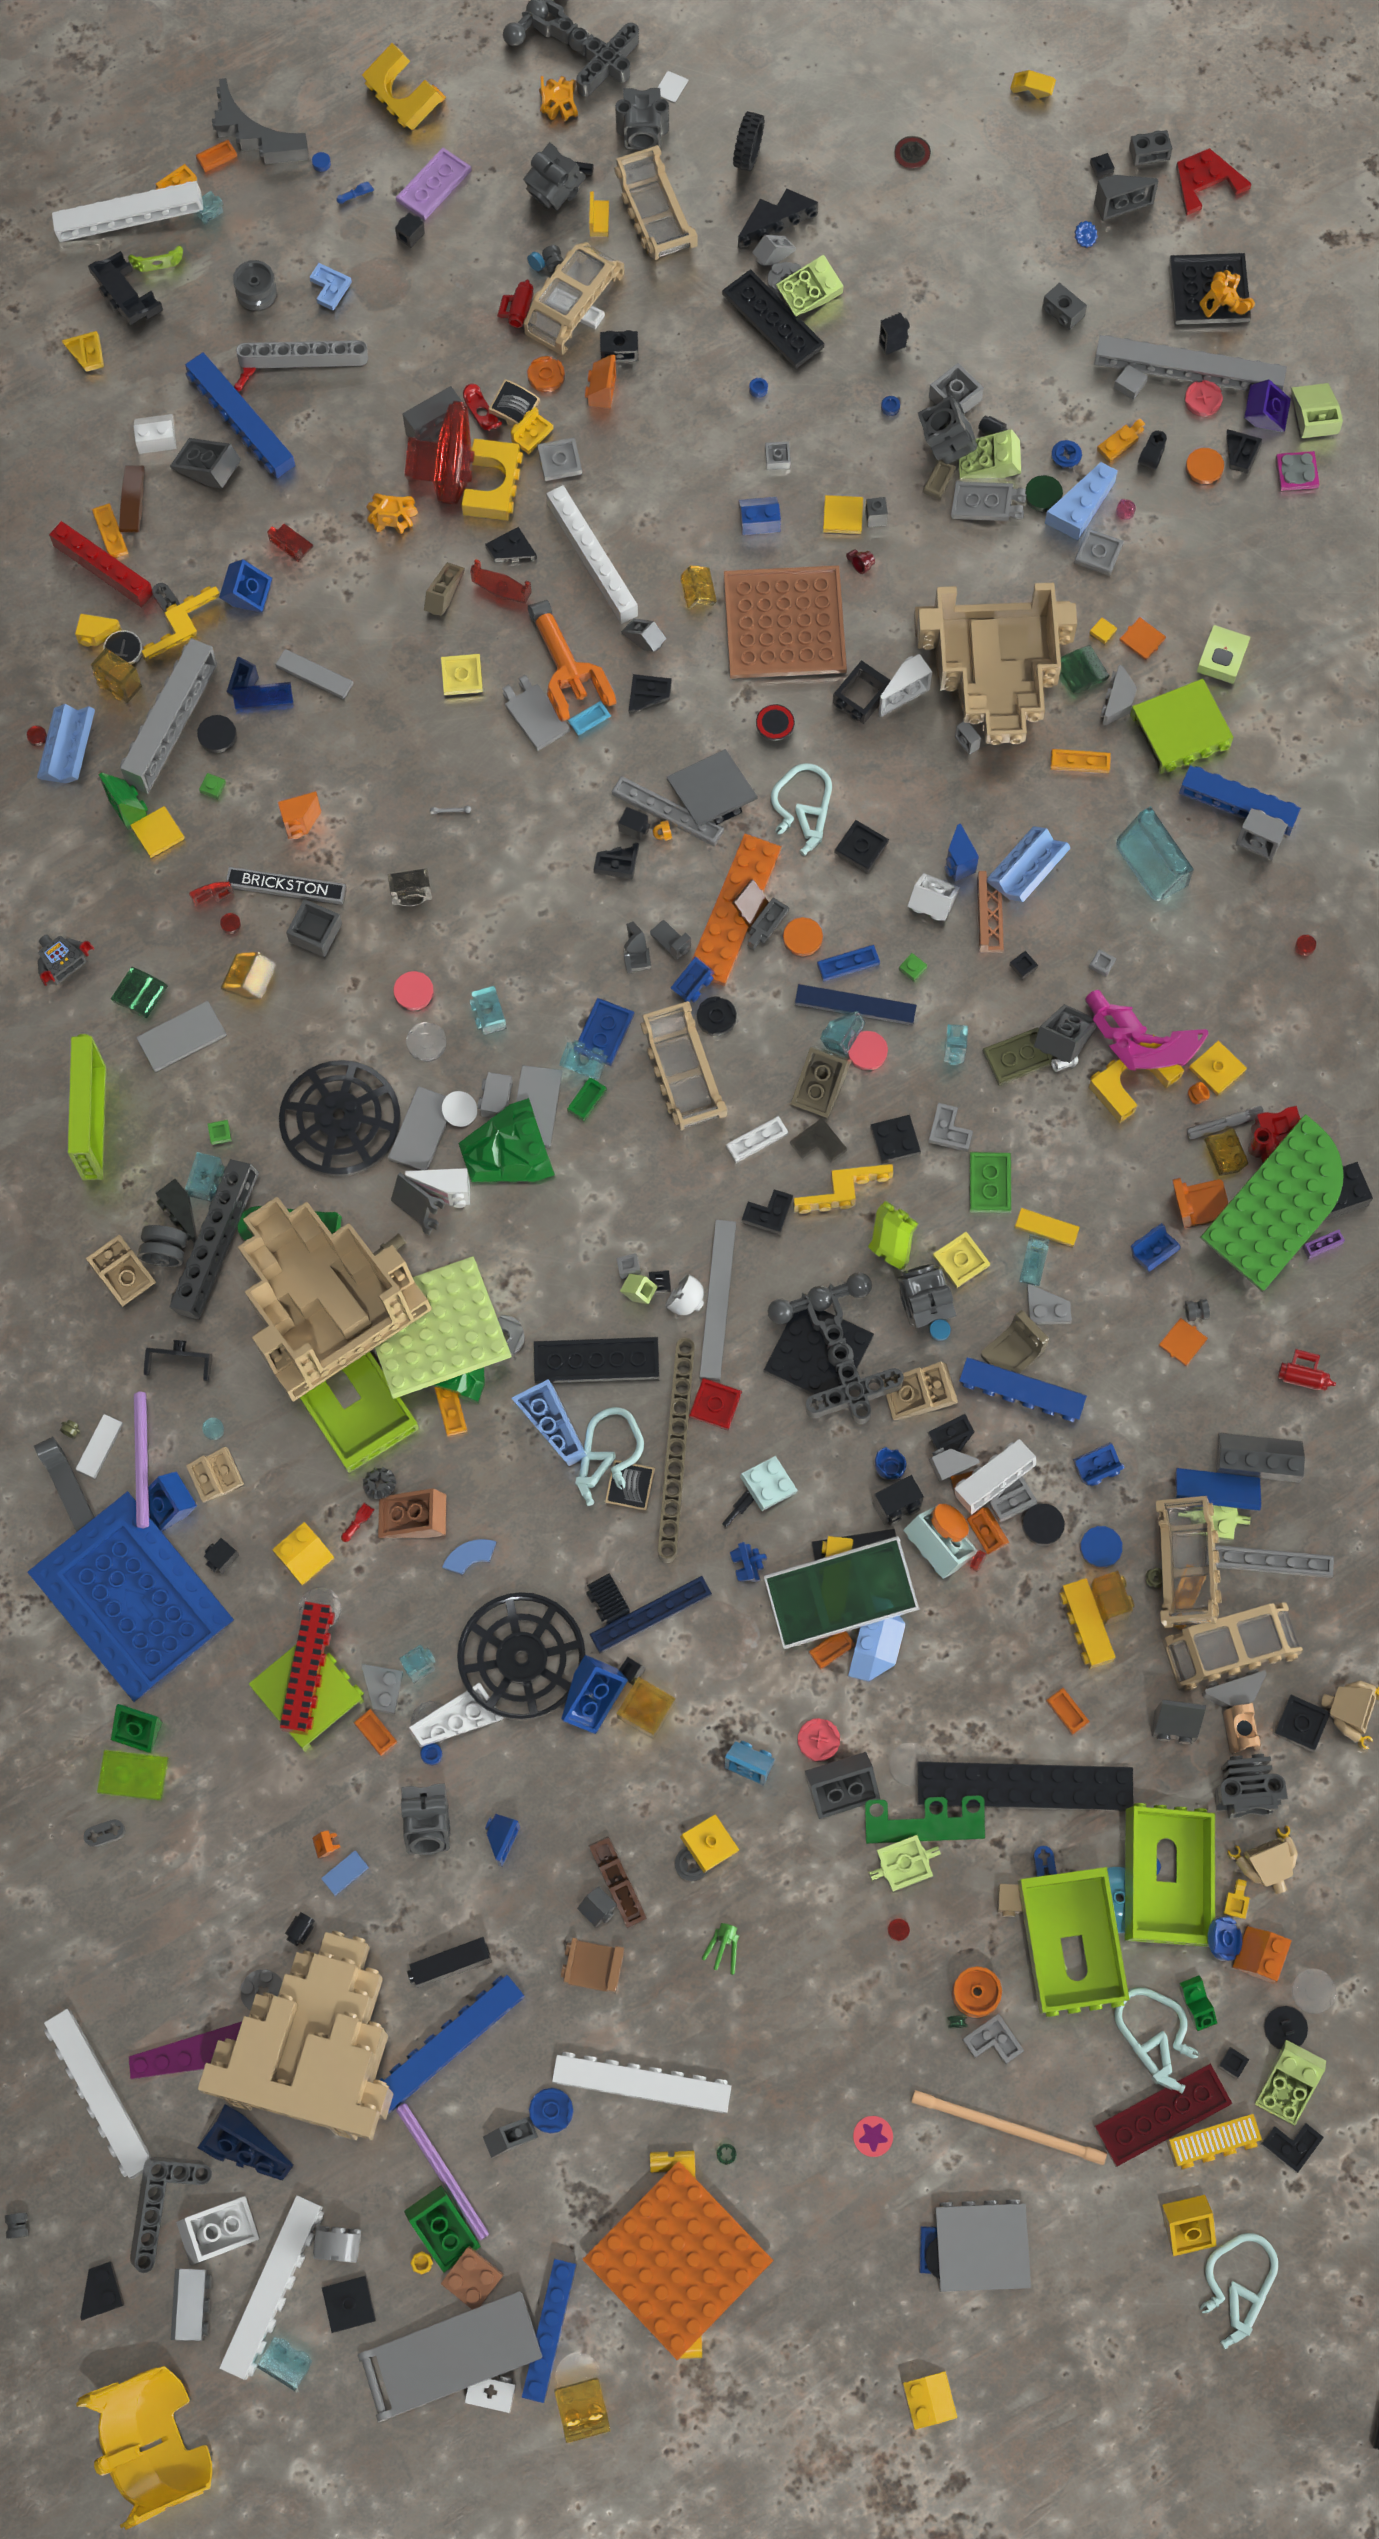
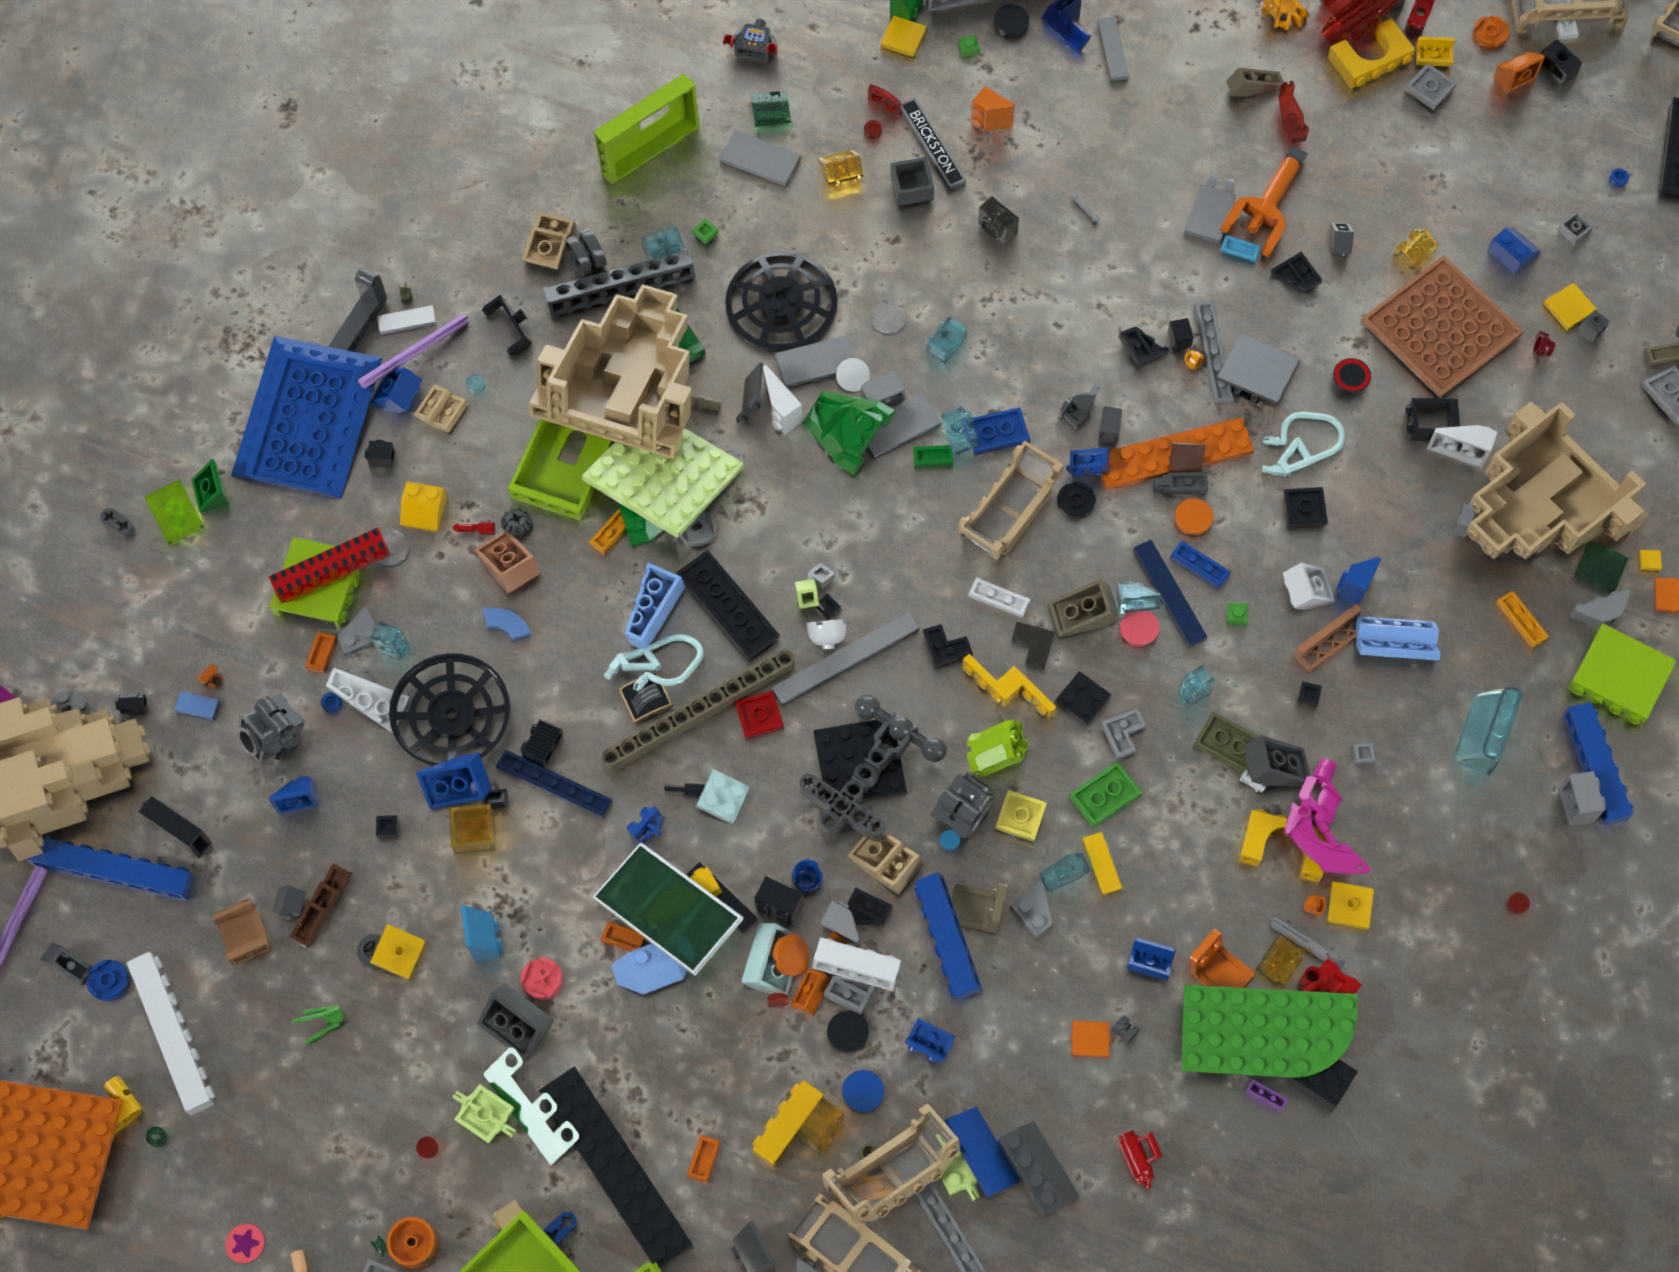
camera: 55 degrees right, 5 degrees down
pearl dark grey slope [156,1179,197,1243] -> none
coral tile [394,971,434,1011] -> none
light yellow plate [441,654,483,696] -> none
black wing [485,527,537,562] -> none
slope [489,379,540,426] -> none
white brick [546,485,638,624] -> none
none -> black plate [376,815,398,838]

